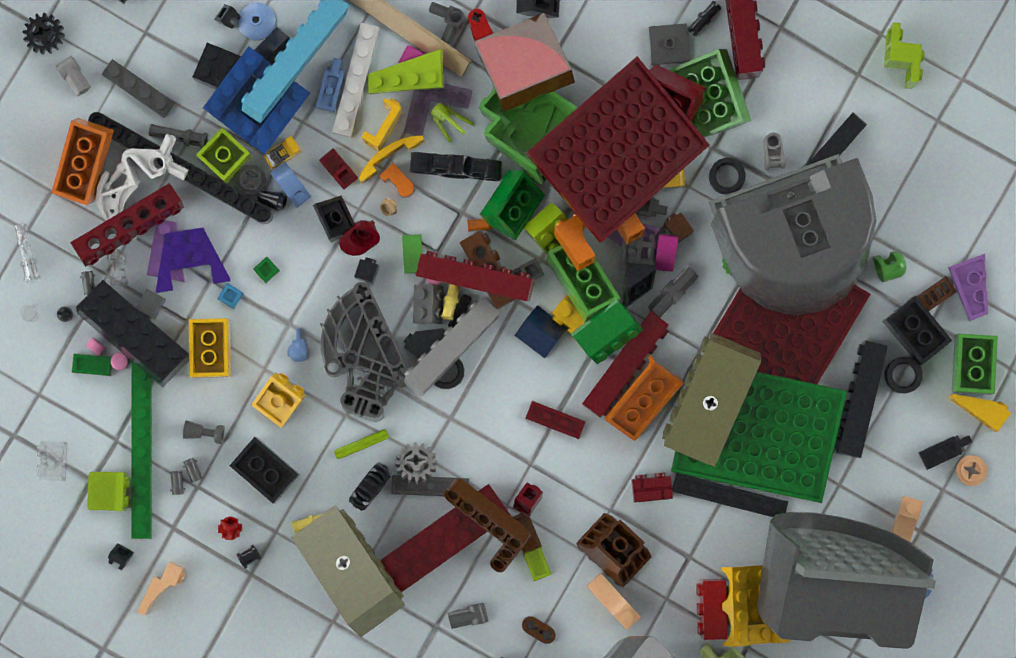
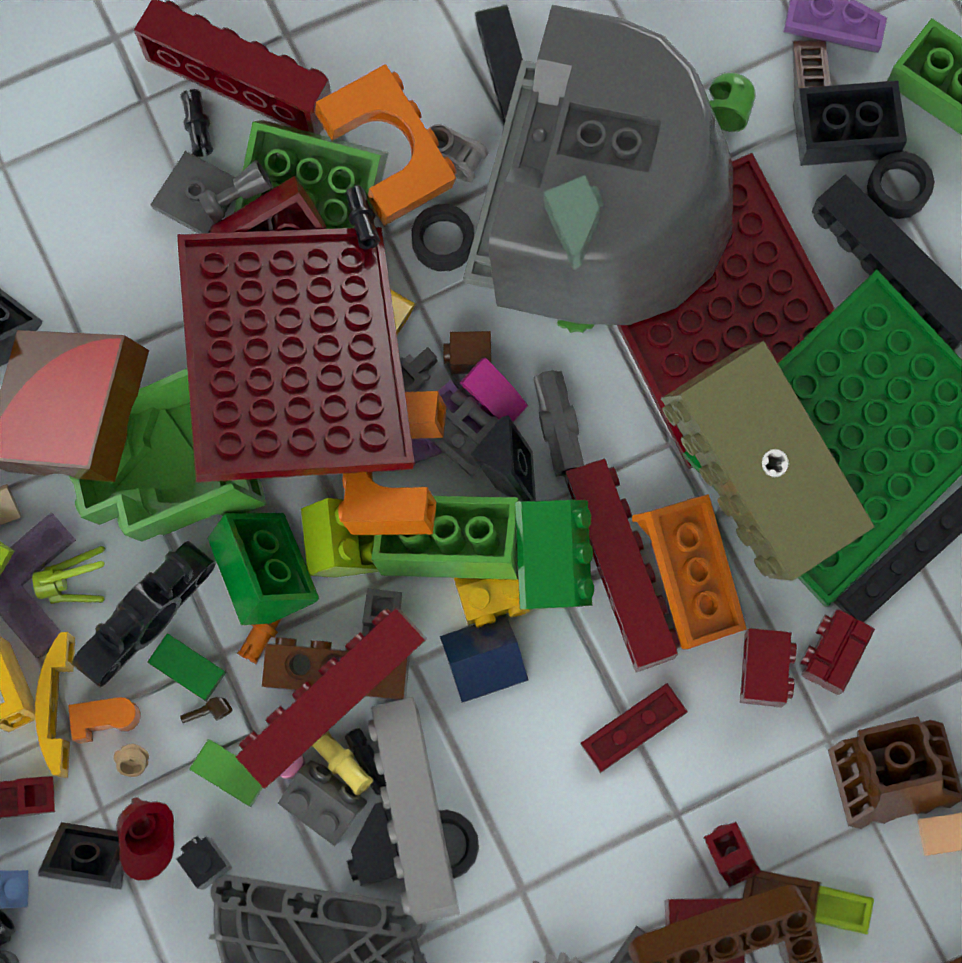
camera: 55 degrees left, 10 degrees down
none -> green tile [147,633,226,702]
none -> dark brown hand [180,697,233,723]
none -> dark grey piece [198,160,273,223]
none -> orange arch [315,64,457,226]
none -> black axle [345,185,380,249]
none -> sand green slope [544,176,603,270]
none -> dark red brick [739,628,797,707]

